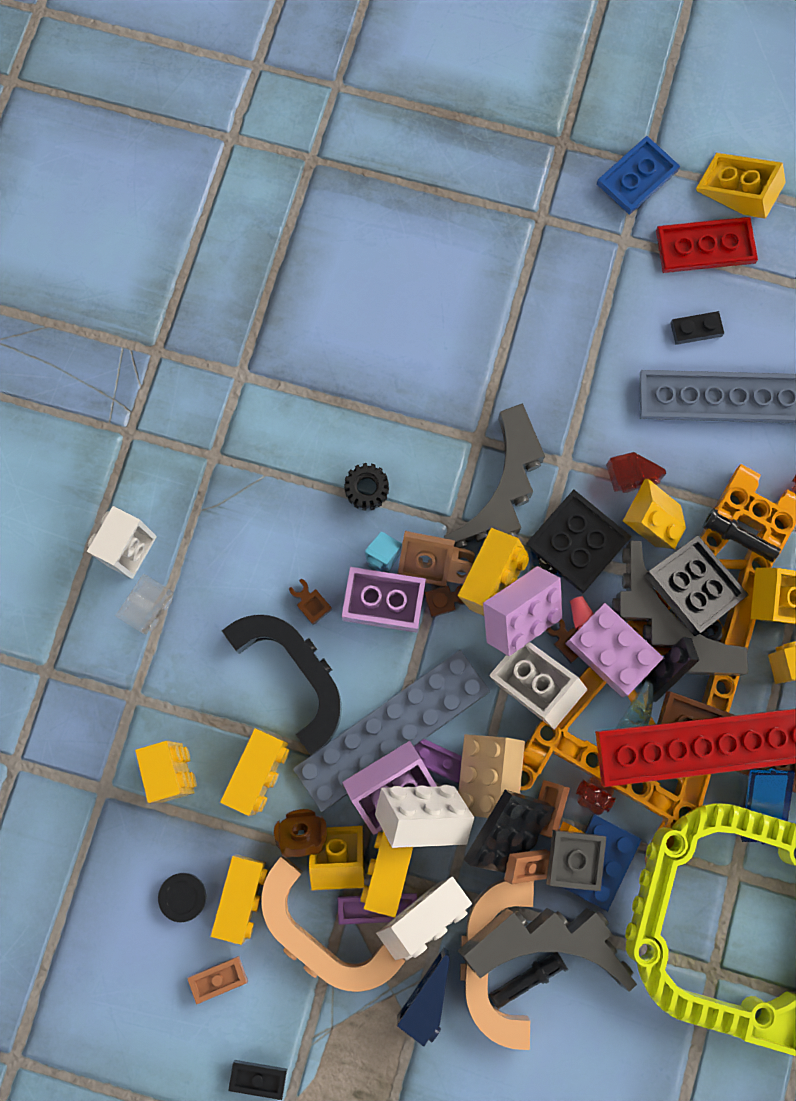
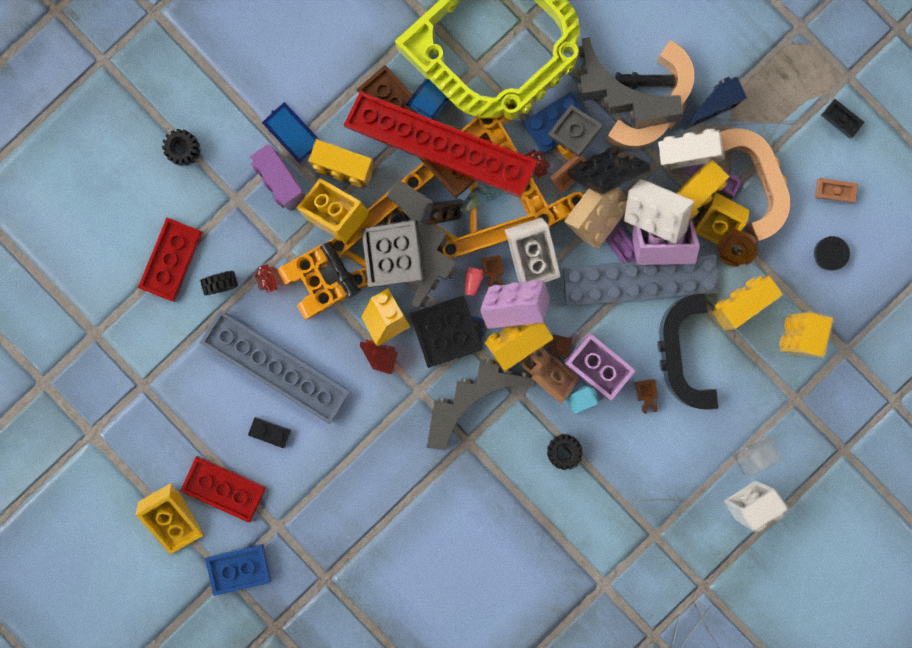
camera: 155 degrees left, 10 degrees up
yellow brick [210,854,268,945] -> none
nougat plate [504,849,550,884] -> none
lavender brick [565,603,664,698] -> none

